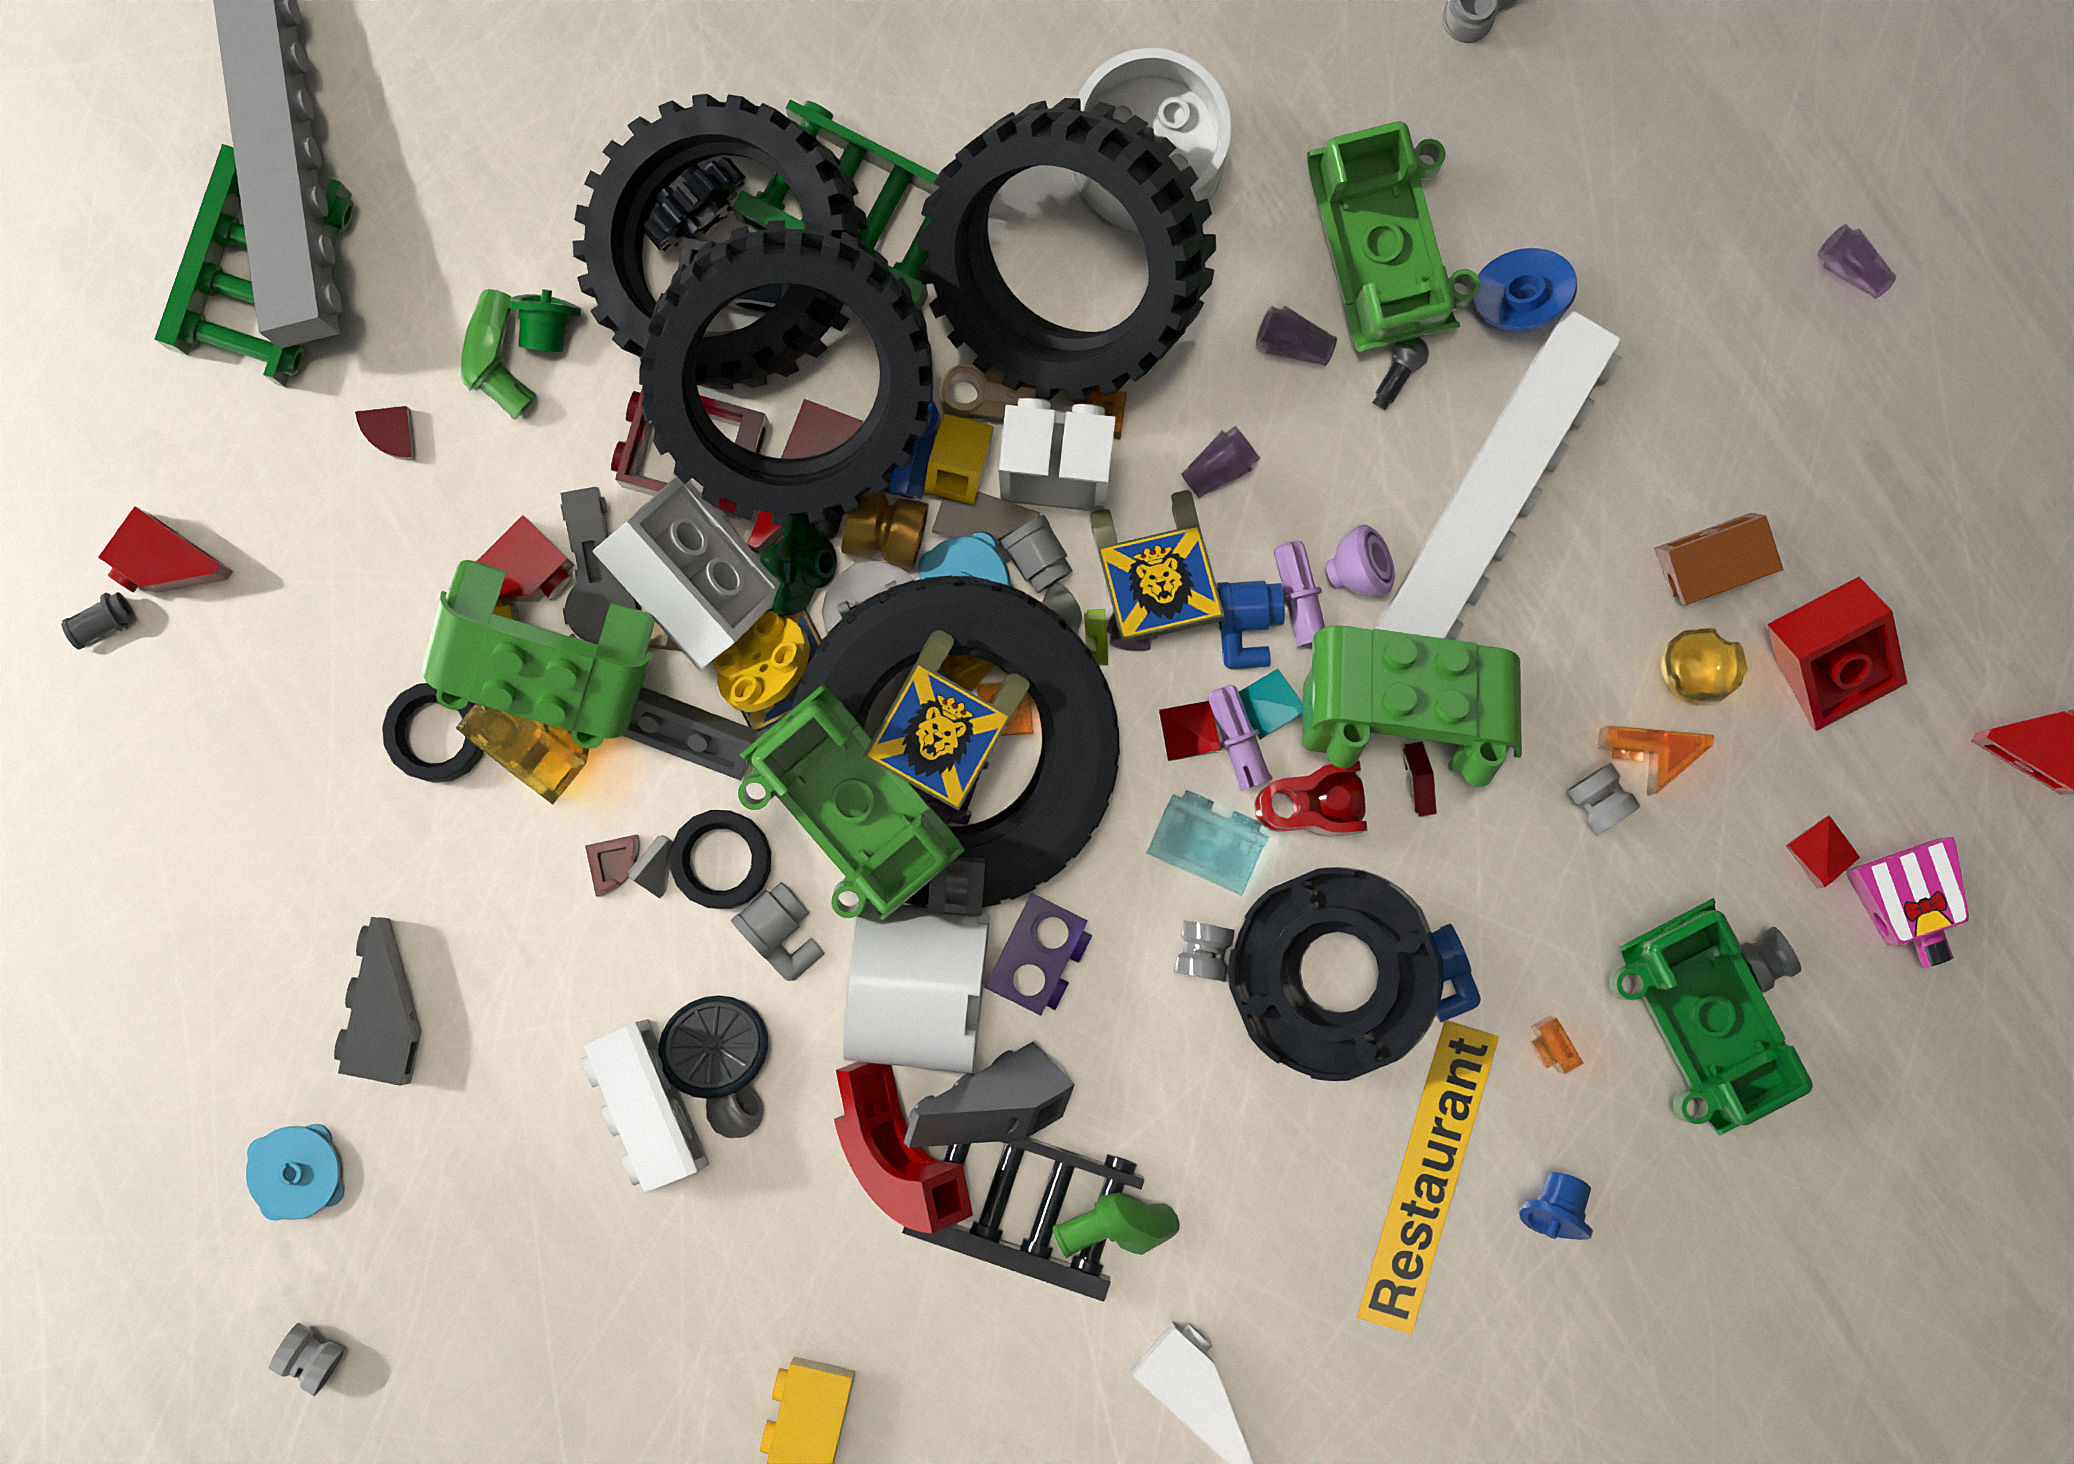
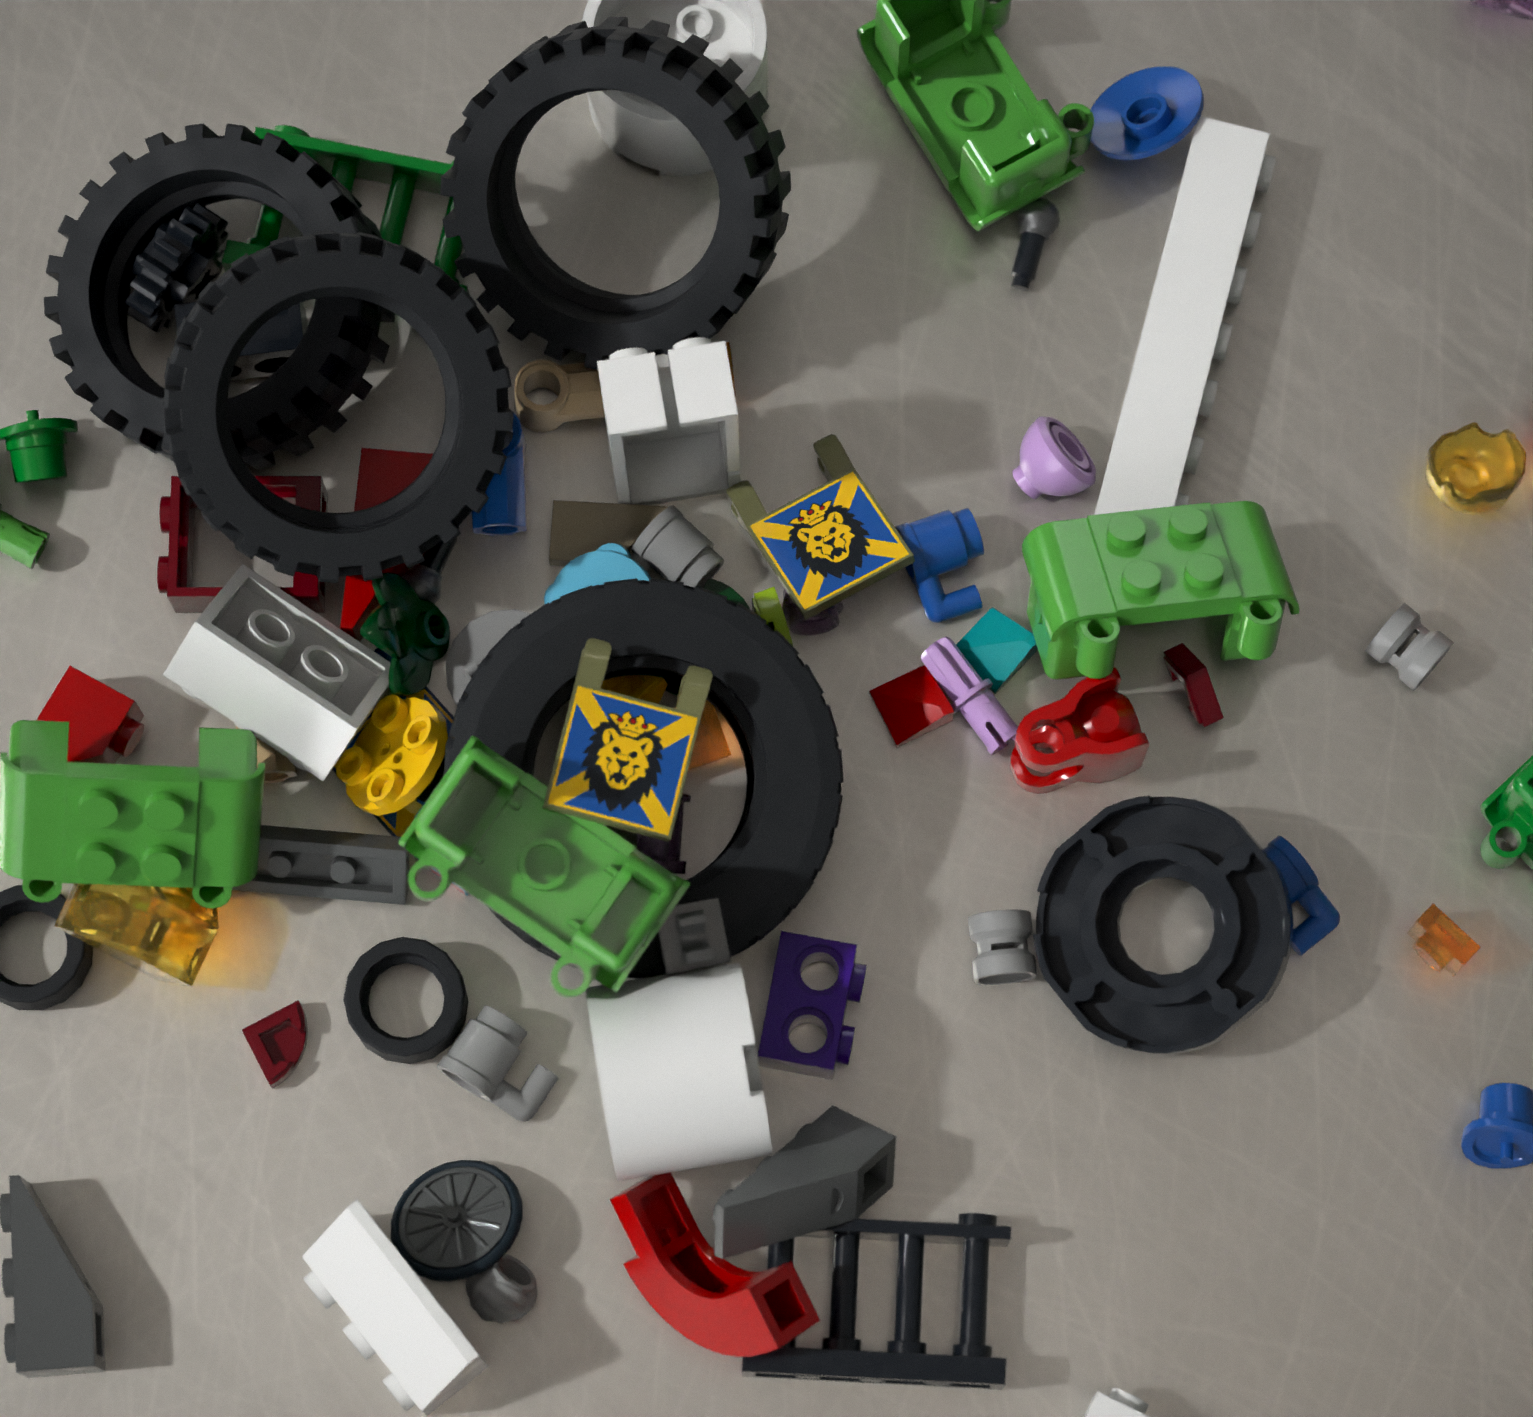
camera: 15 degrees left, 10 degrees down
dark grey piece [560,486,642,644] -> none
light grey slope [628,835,673,898] -> none
pearl gold wheel [841,490,929,570] -> none
yellow brick [924,413,994,505] -> none
bright green arm [1053,1193,1180,1258] -> none
clear light blue bracket [1146,790,1269,896] -> none
clear purple cone [1181,425,1261,498] -> none
clear purple cone [1256,306,1337,366] -> none
lavender axle [1274,541,1325,647] -> none
yellow sticker [1356,1020,1499,1335] -> none
clear orange slope [1598,725,1714,796] -> none
dark orange hinge [1654,513,1784,605] -> none

